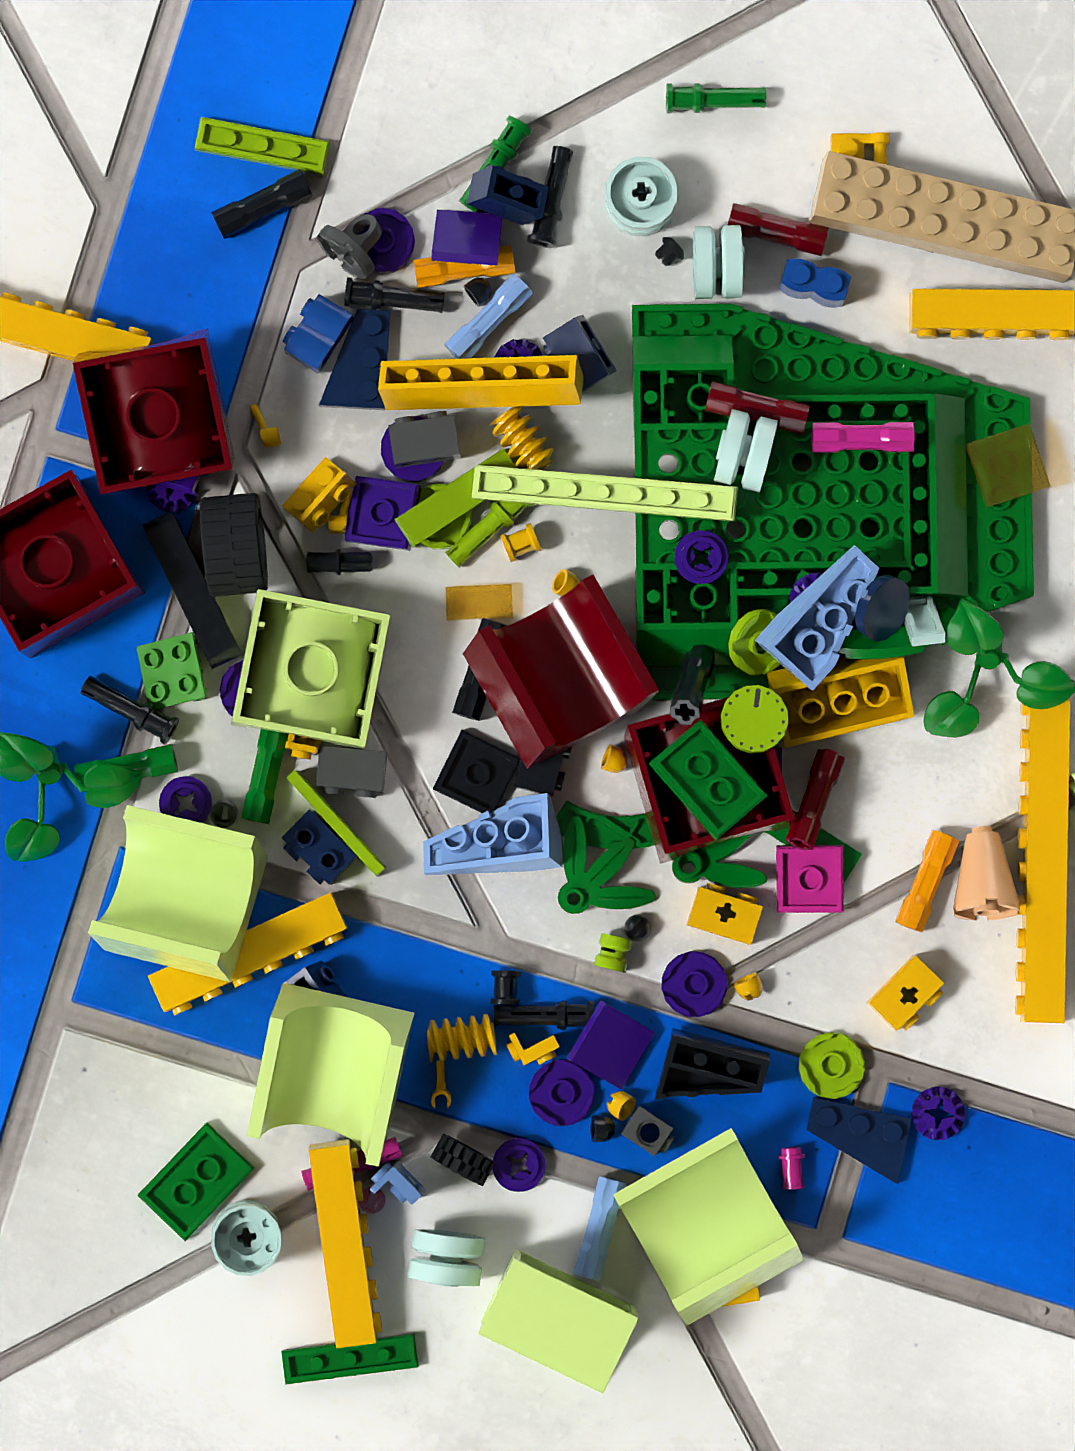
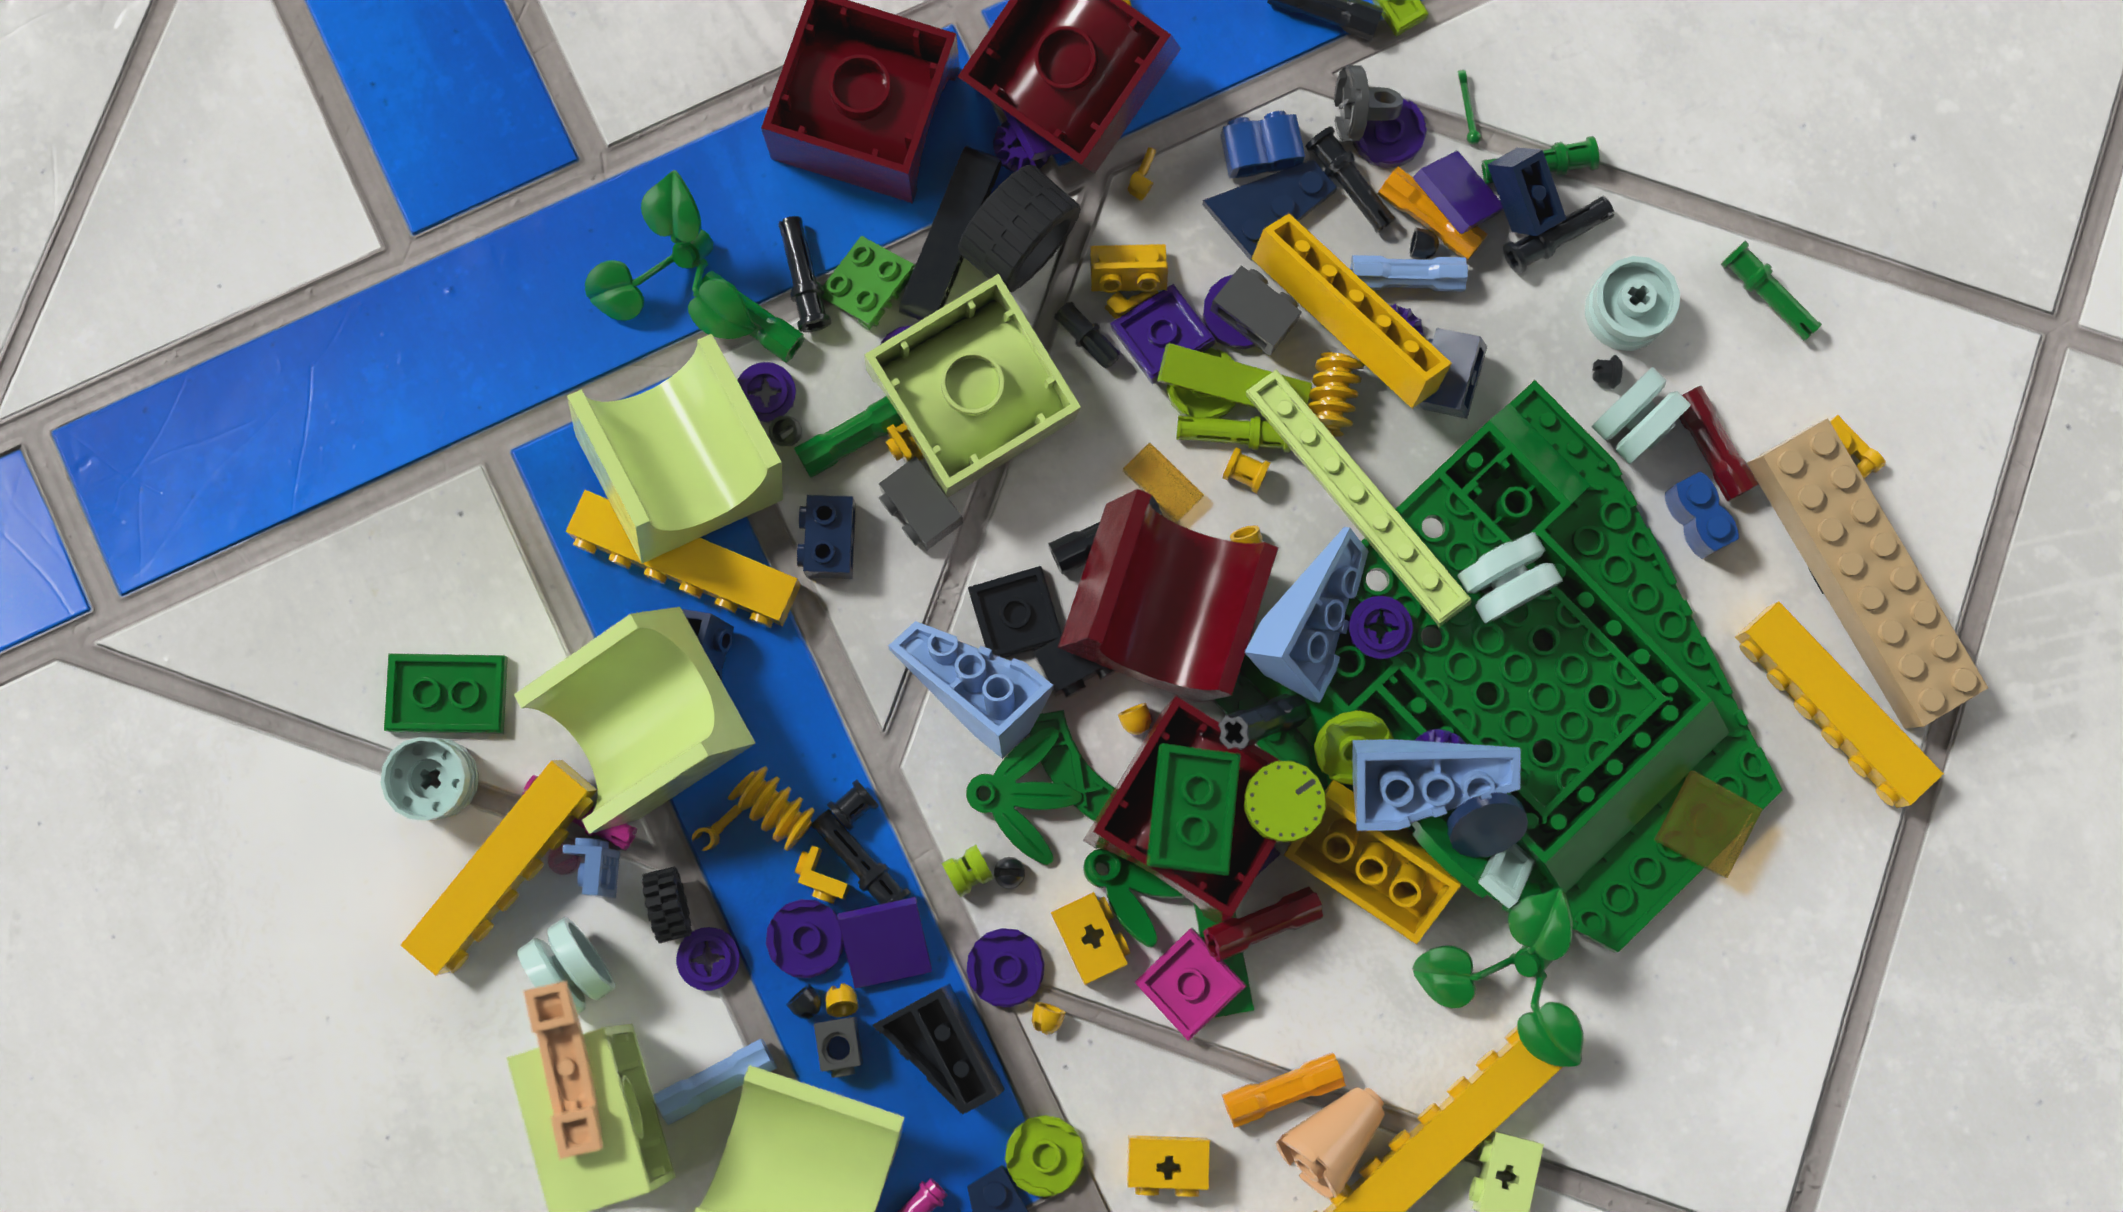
camera: 40 degrees right, 5 degrees down
green tile [281,1333,419,1385] -> none
lime tile [286,770,386,877] -> none
dark red axle [705,382,810,434] -> none
dark pink axle [812,422,915,453] -> none
none -> light nougat slope [524,980,603,1159]
none -> light blue wedge [1245,527,1368,703]
none -> green hinge [1458,69,1481,145]

